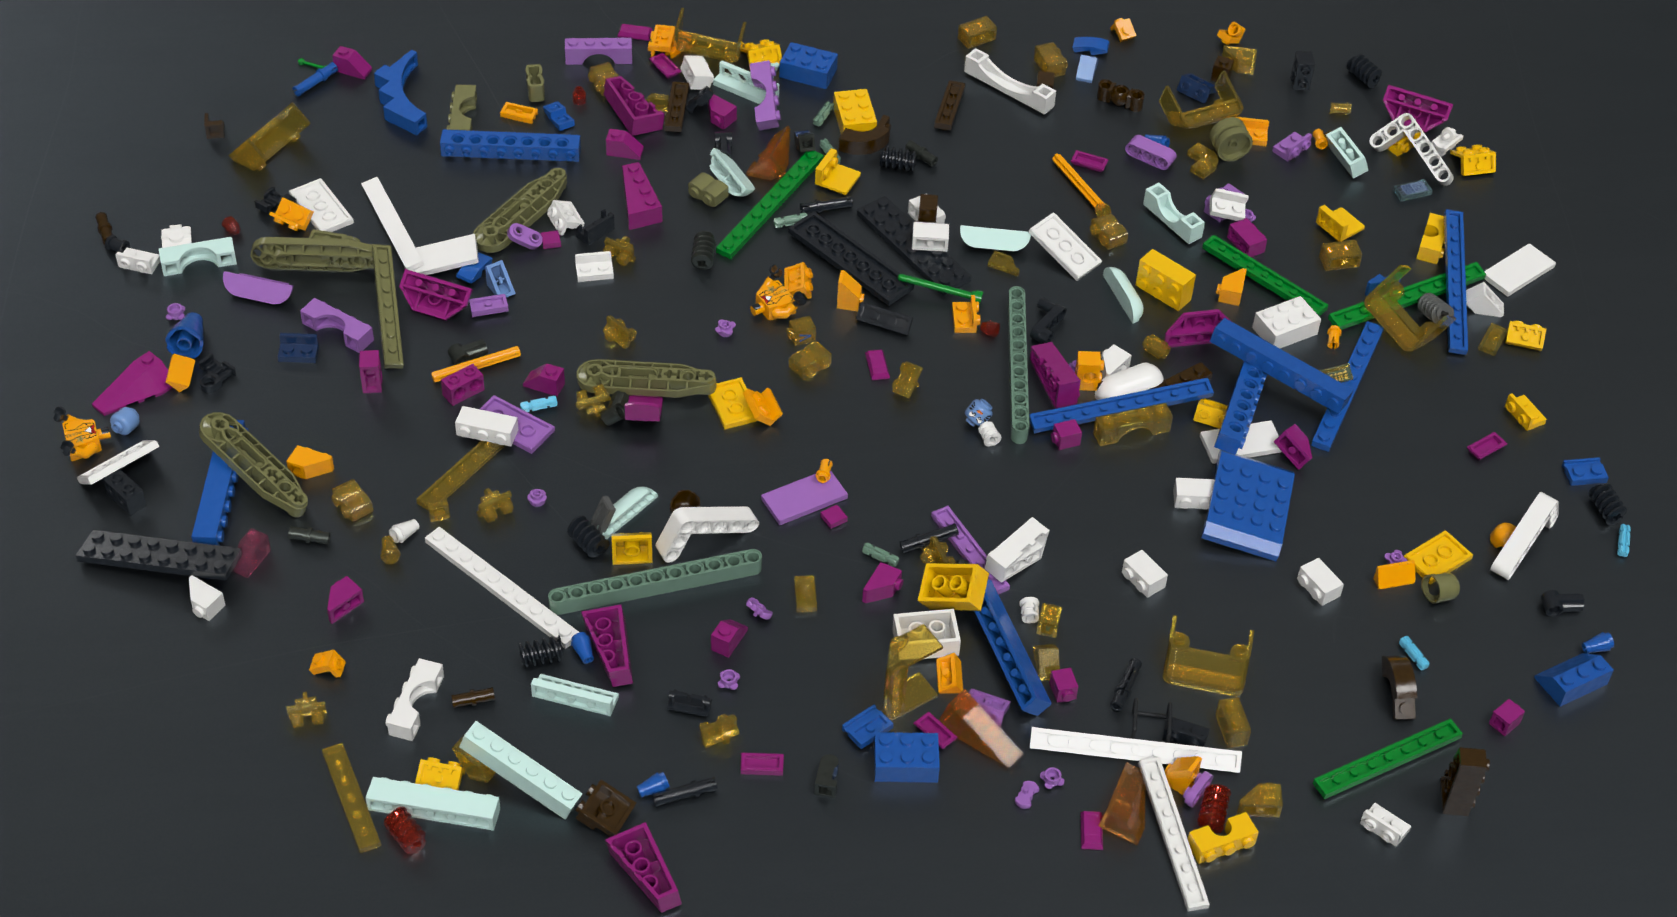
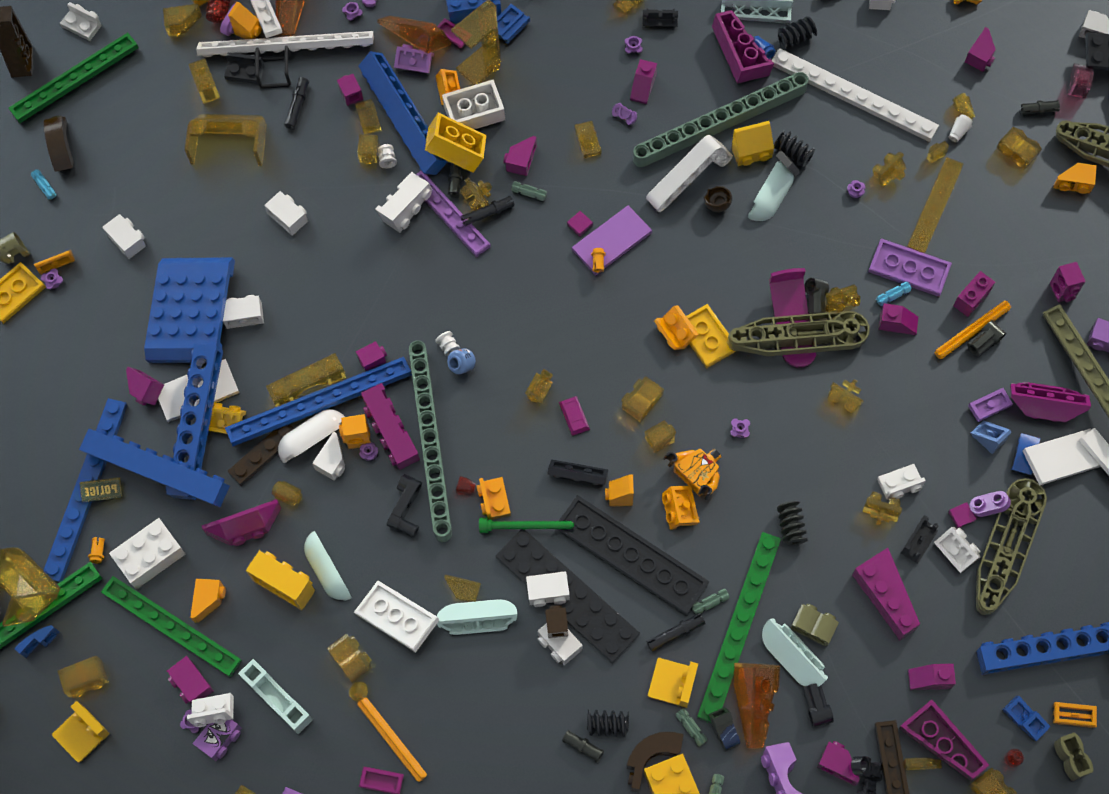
camera: 175 degrees right, 20 degrees up
white brick [455,406,518,446] -> none

